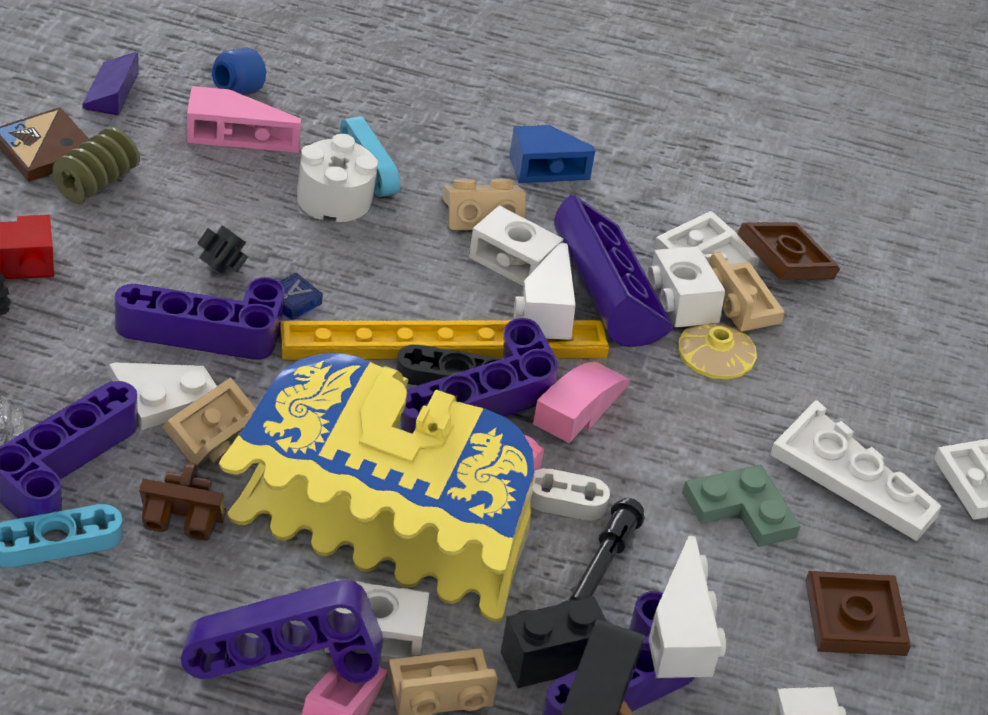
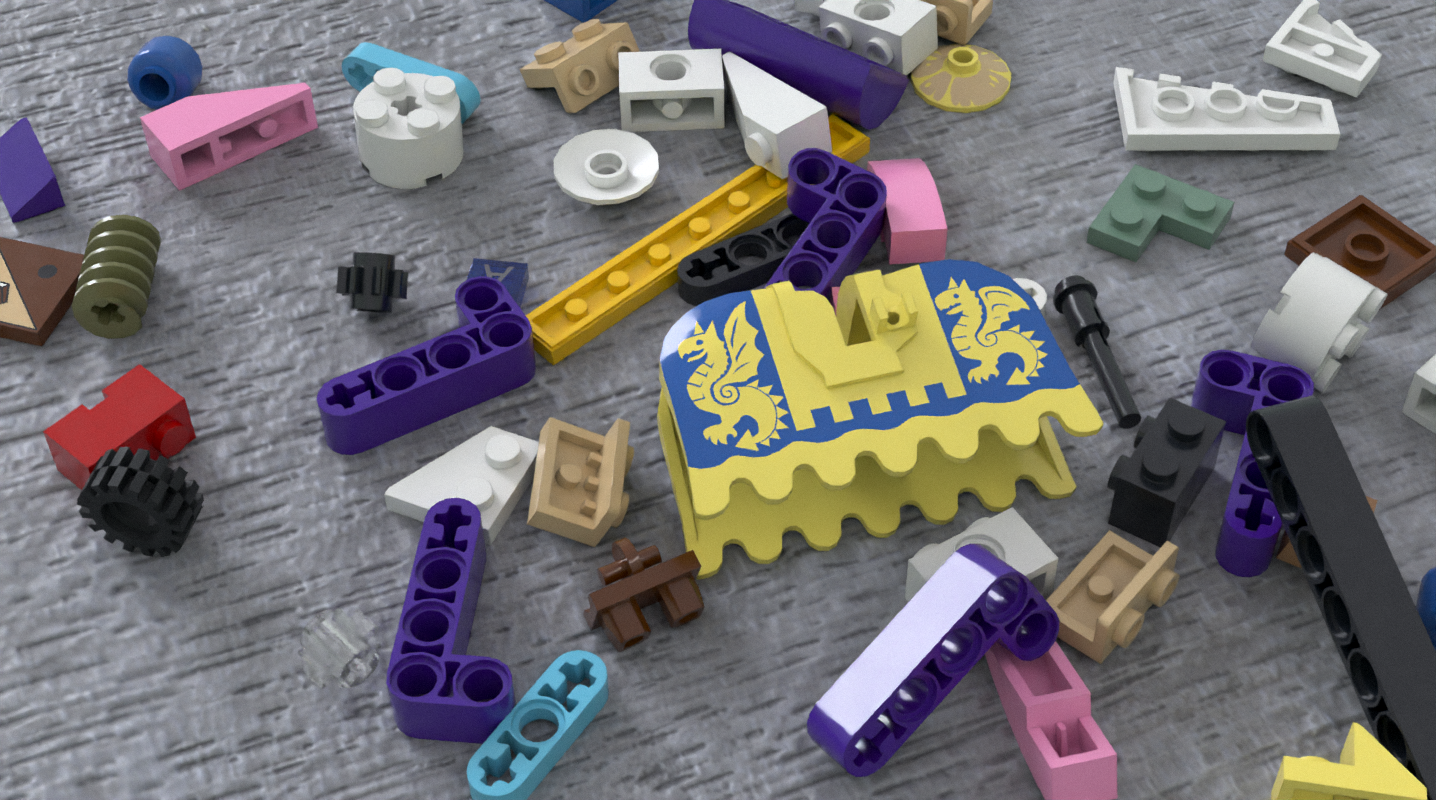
camera: 30 degrees left, 5 degrees up
white slope [649,536,726,678] -> none
none -> white dish [553,129,659,205]
none -> white brick [1251,252,1388,393]

